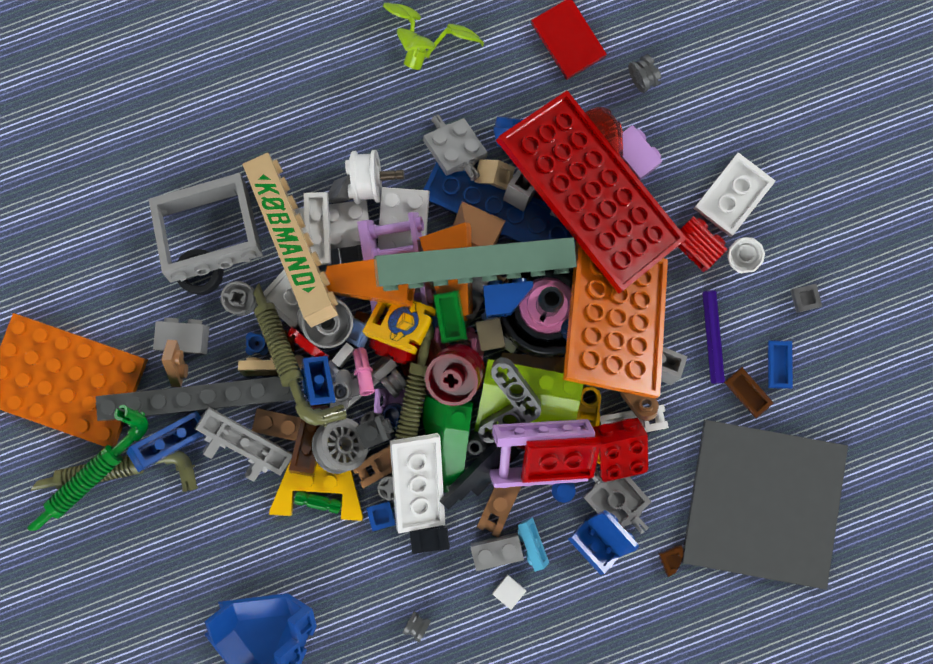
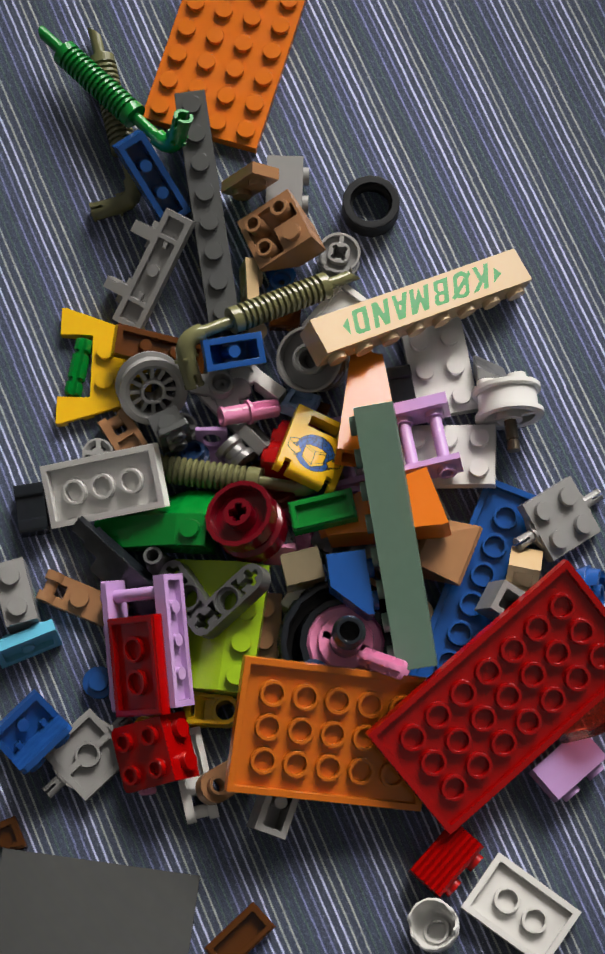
camera: 80 degrees right, 10 degrees down
light grey window [149,173,263,283] -> none
medium nougat plate [252,408,301,441] -> none
red tile [287,326,330,358] -> none
white plate [304,192,331,265] -> none
blue plate [366,501,396,531] -> none
dark purple axle [702,290,725,384] -> none
none -> medium nougat slope [237,189,326,272]
none -> bright pink axle [357,647,409,680]

